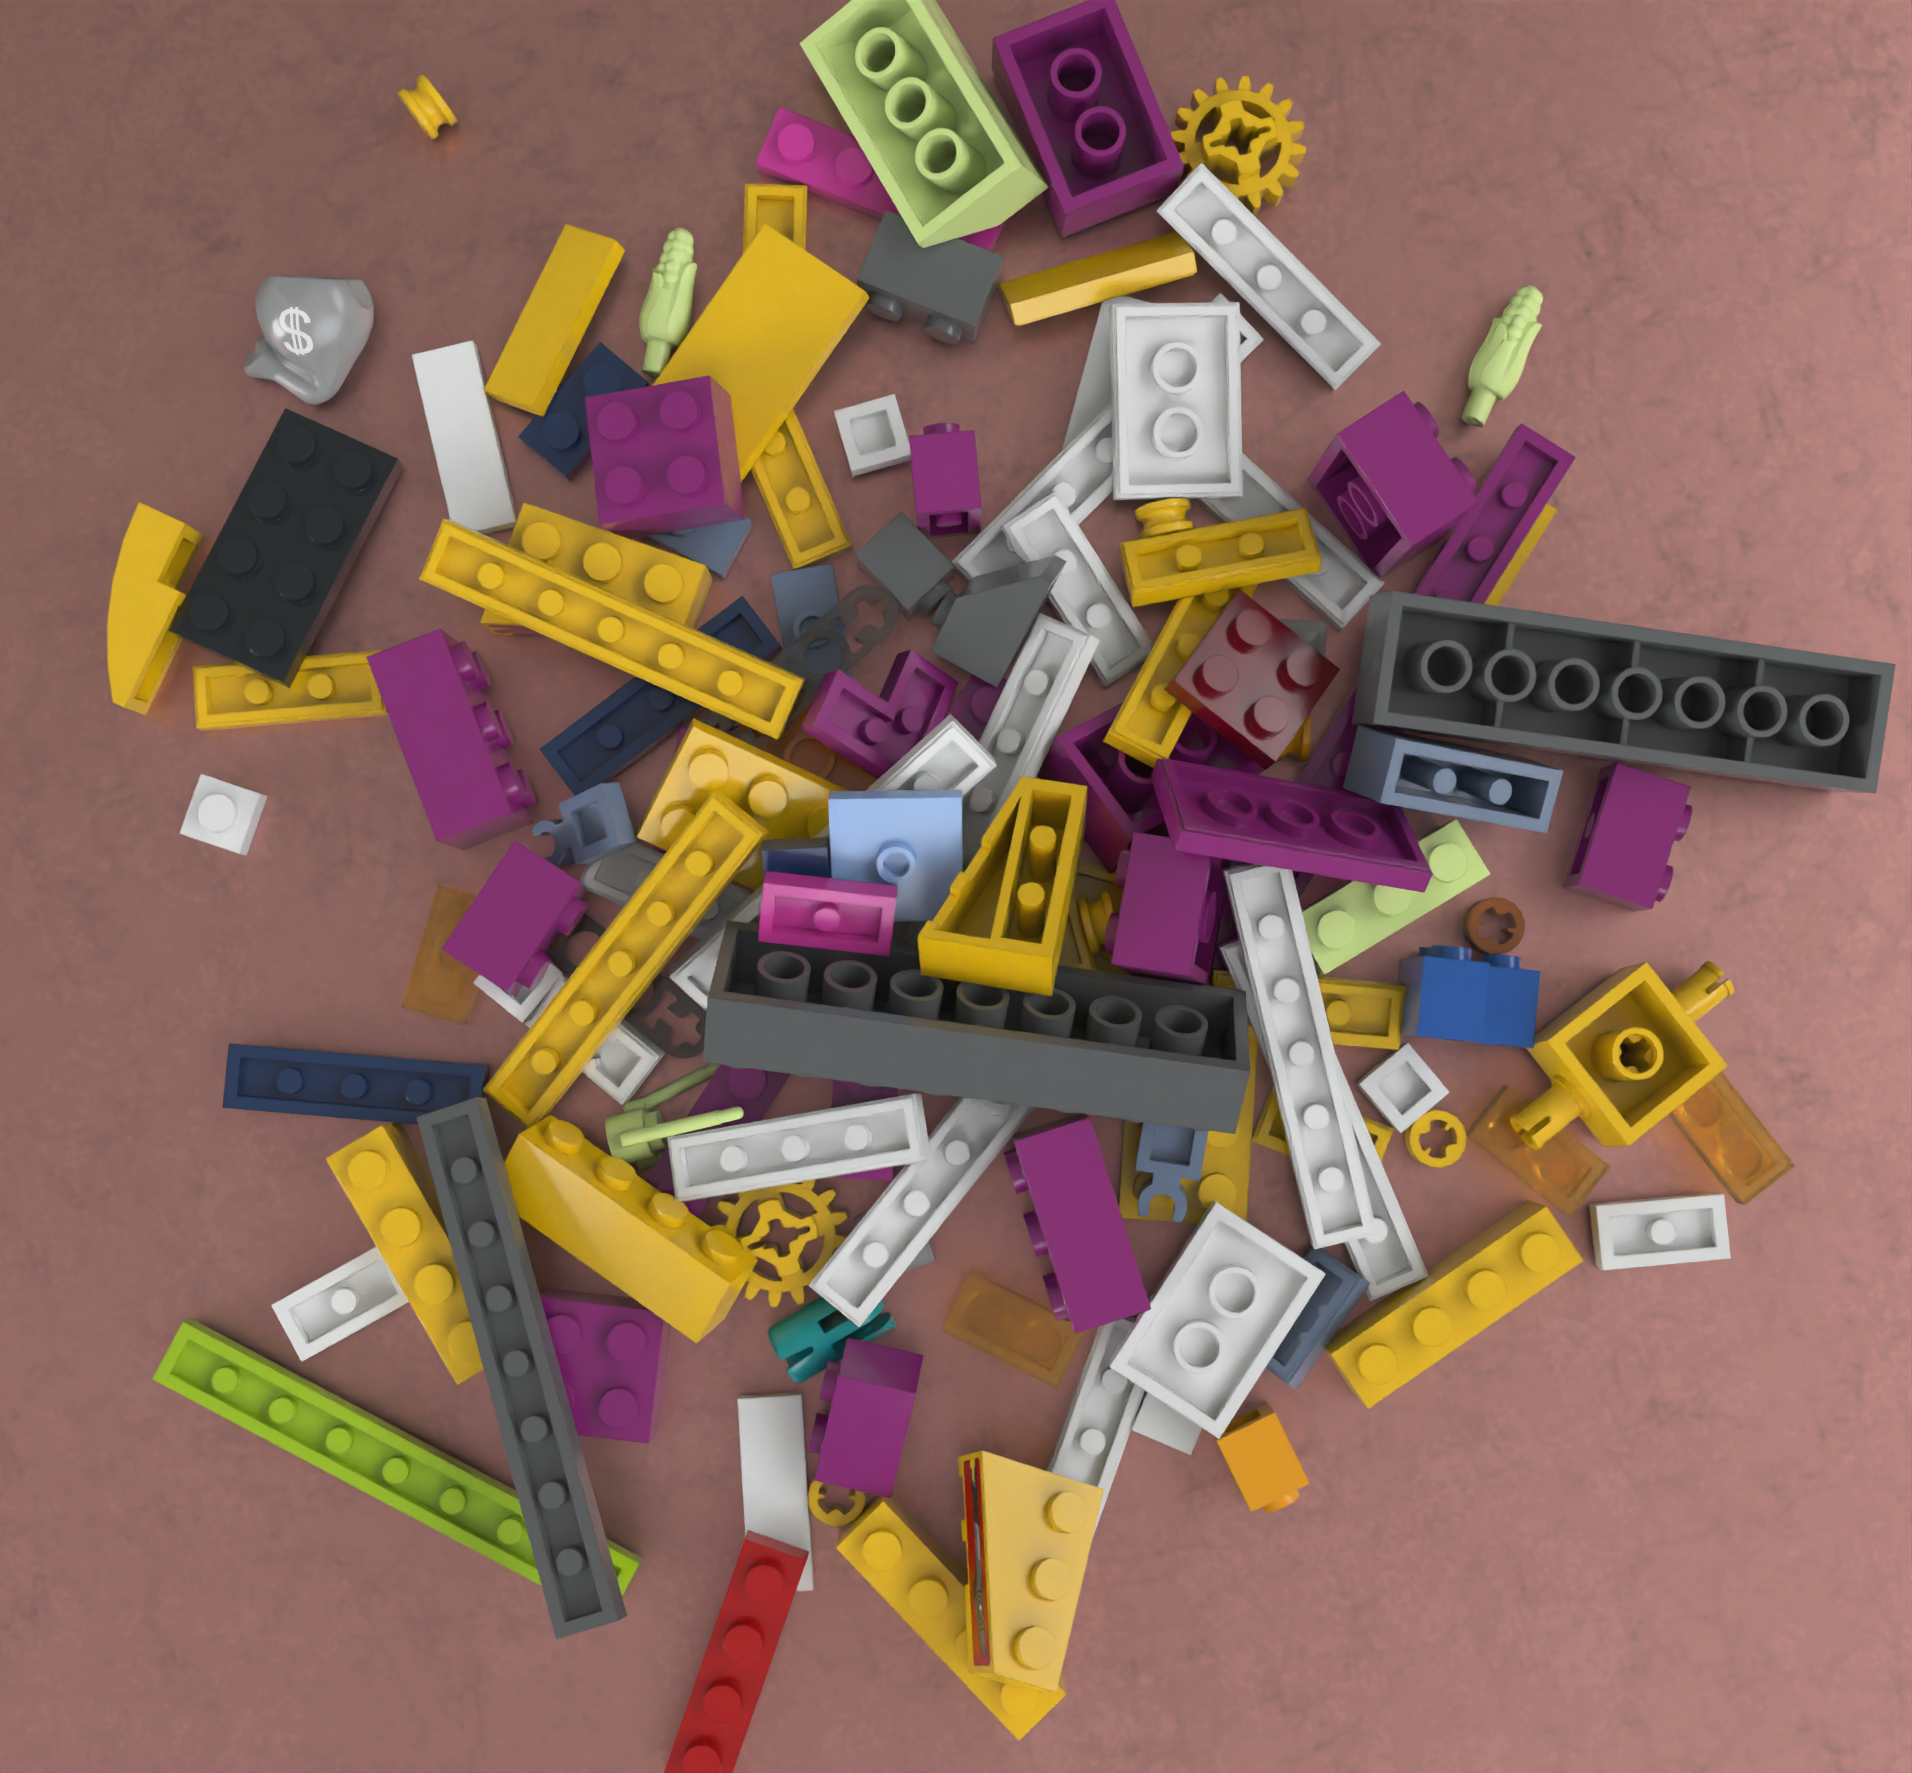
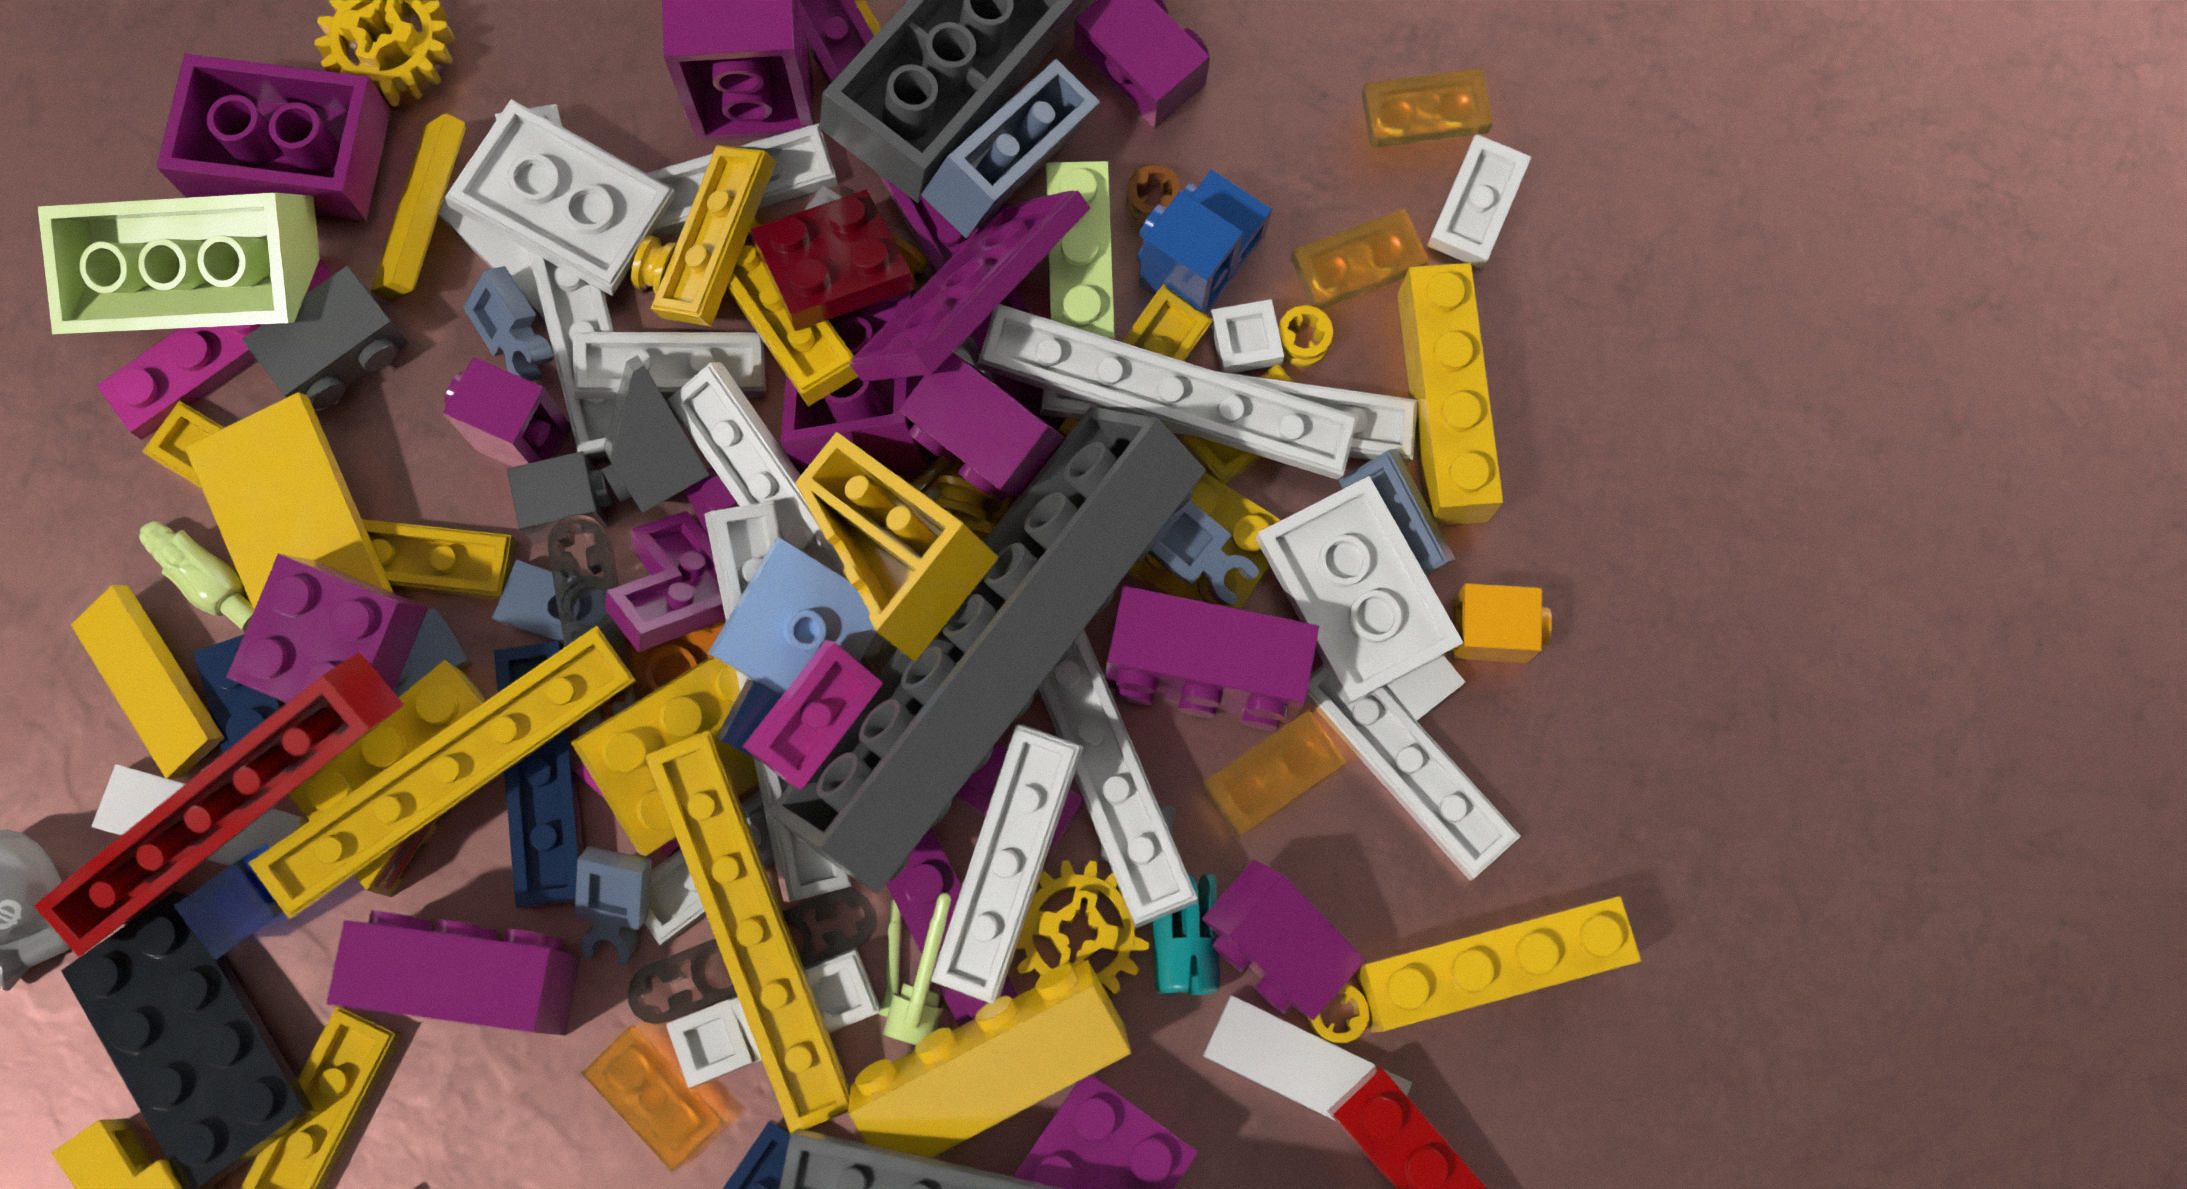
camera: 65 degrees left, 10 degrees down
magenta brick [441,840,588,997] -> none
white plate [834,394,911,477] -> none
yellow wedge [958,1450,1104,1692] -> none
white tile [1157,163,1381,390] -> none
yellow brick [1510,961,1735,1151] -> none
none -> red brick [33,652,404,957]
none -> clear blue brick [174,844,284,960]
none -> sand blue plate [463,266,554,382]

